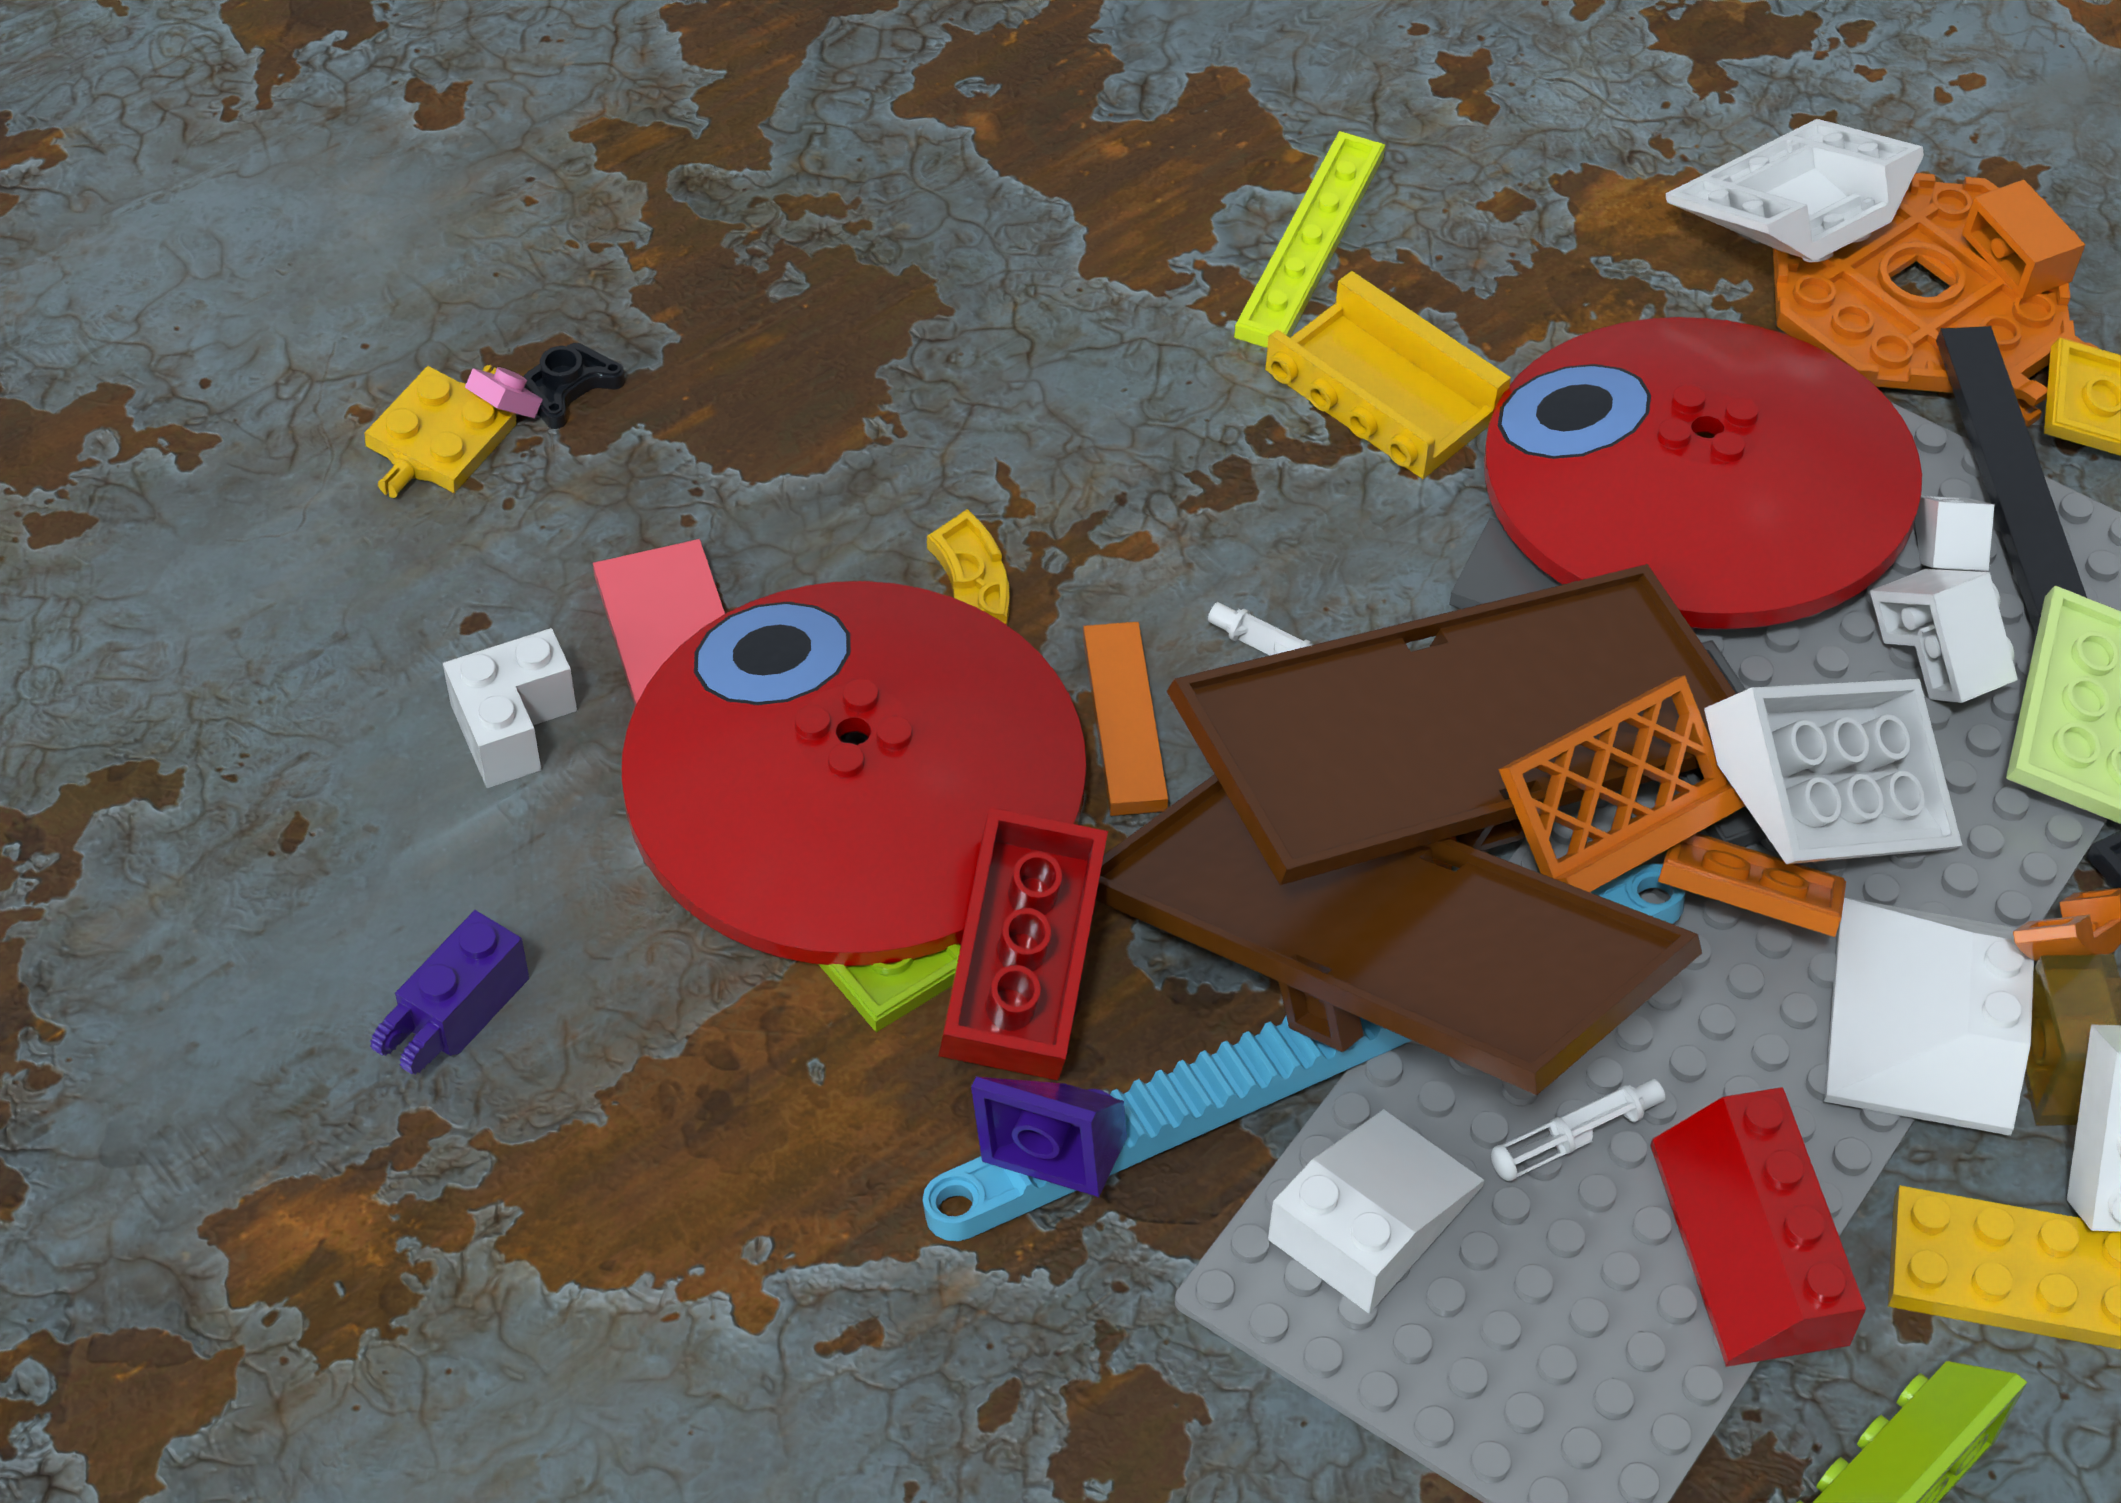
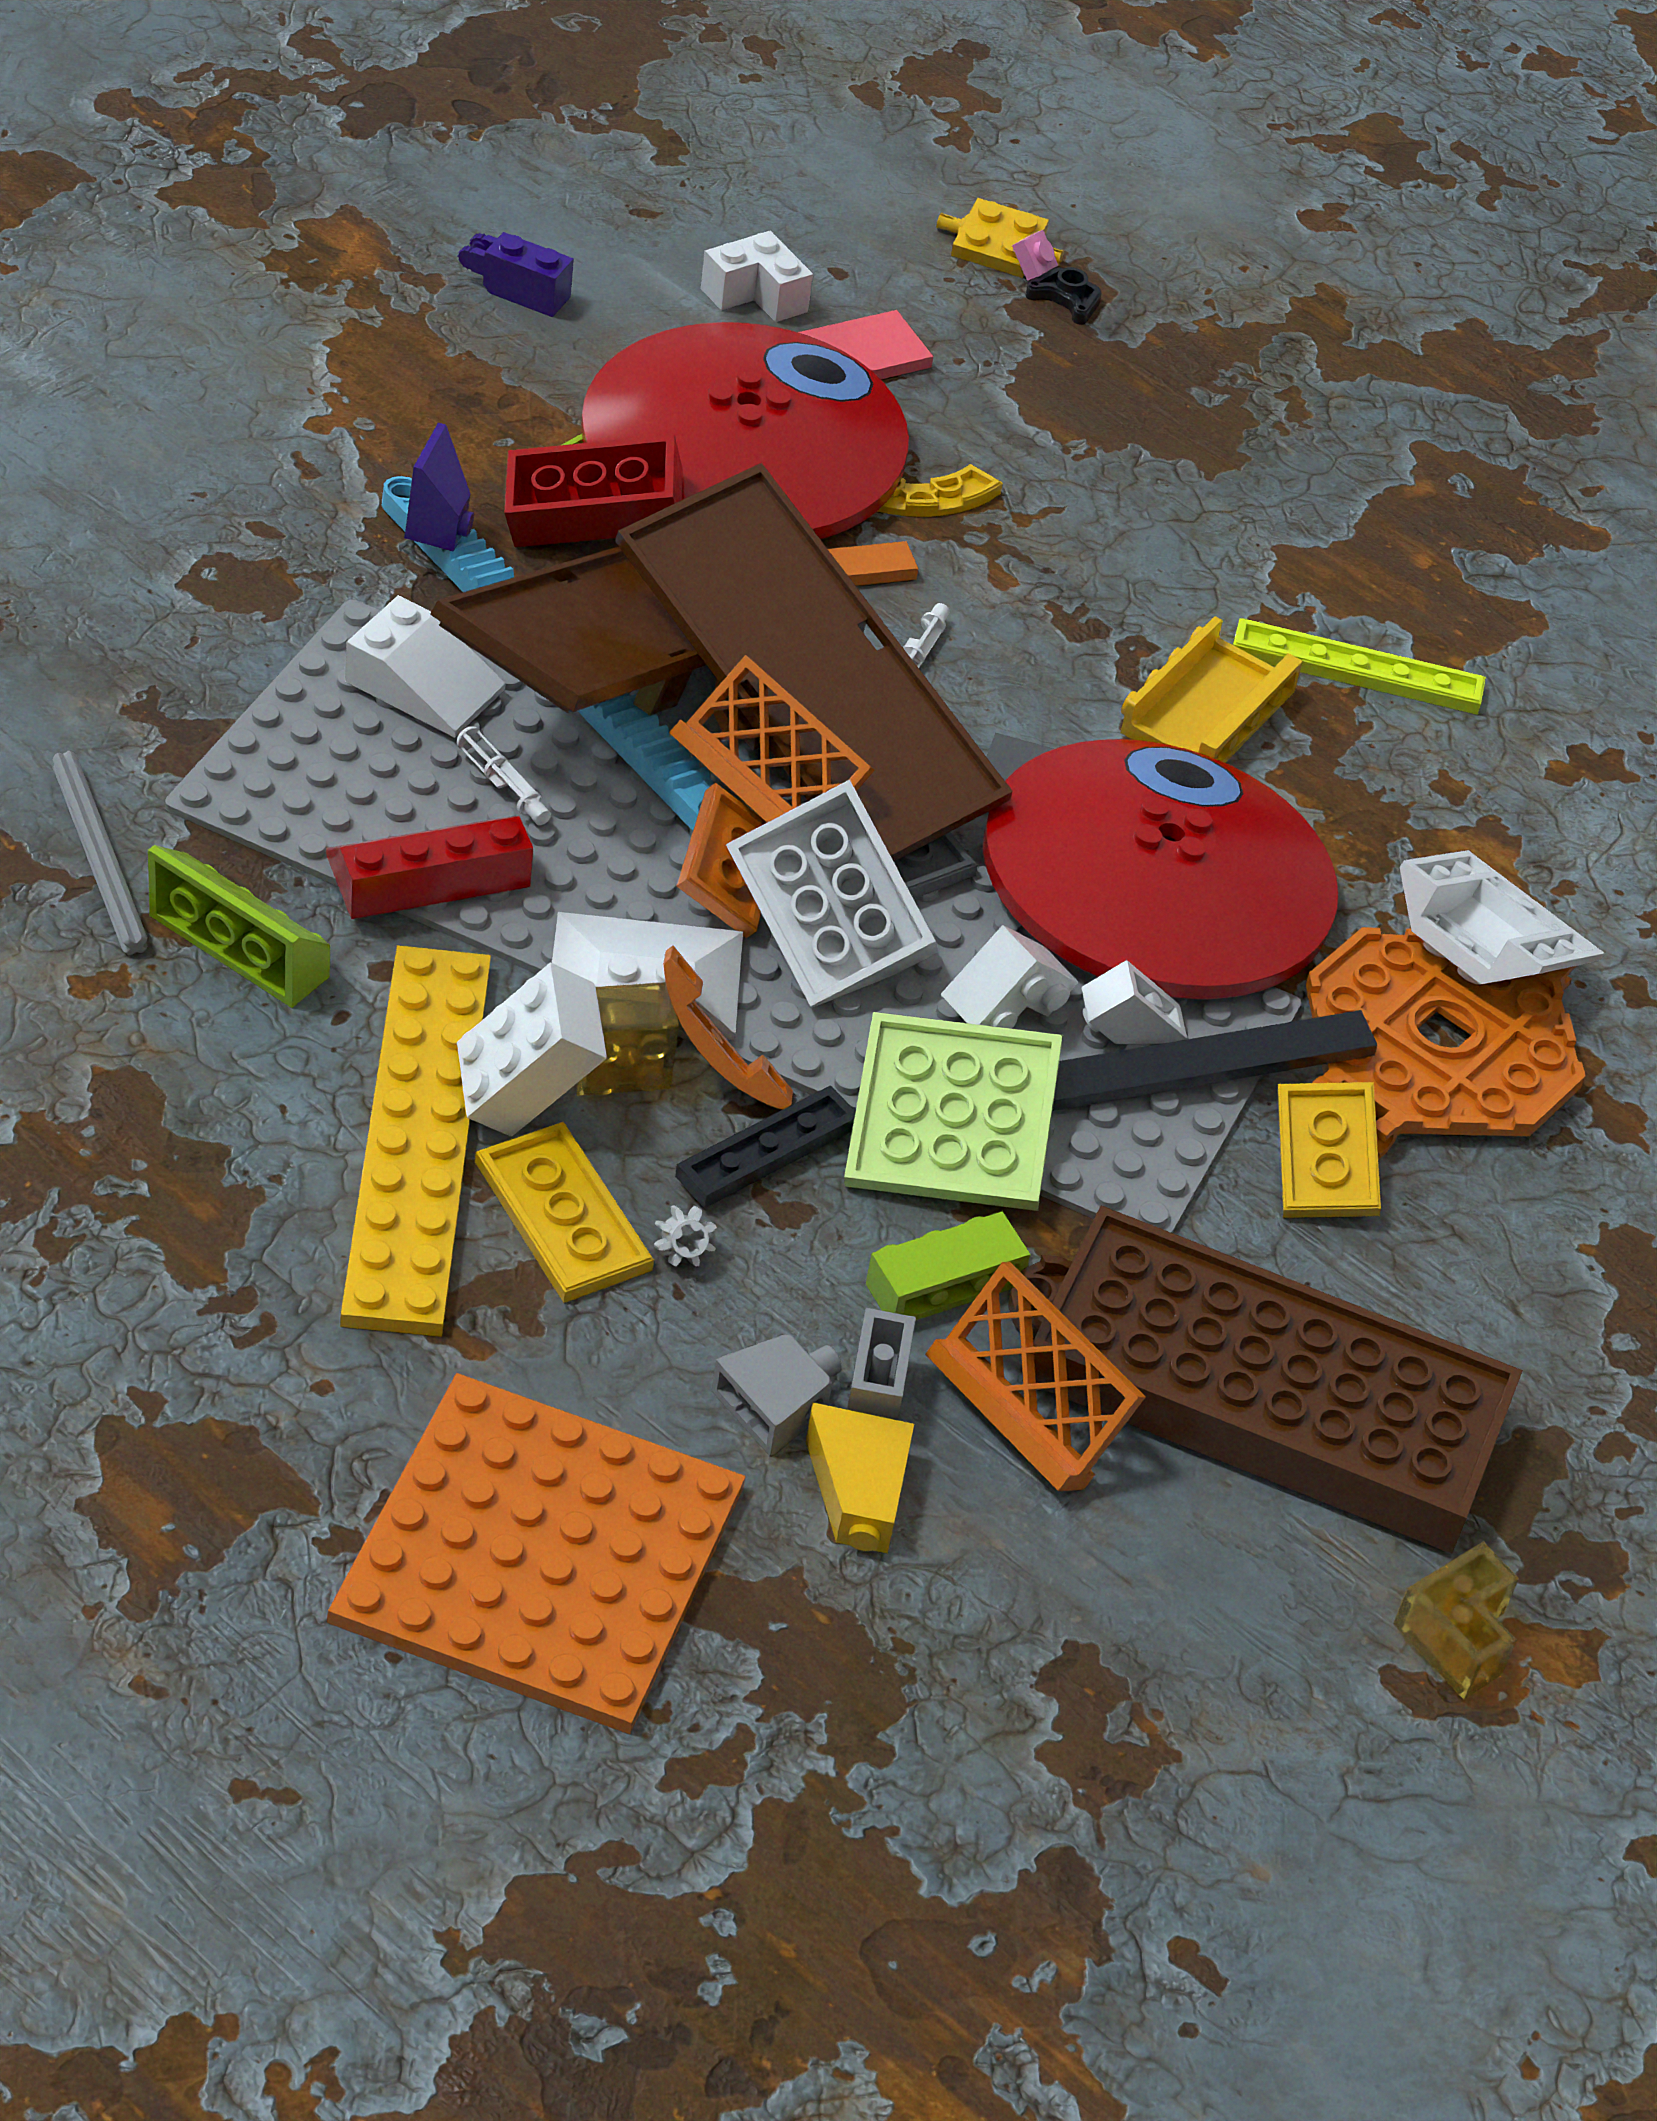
camera: 75 degrees right, 5 degrees down
orange brick [1962,179,2085,300] -> none

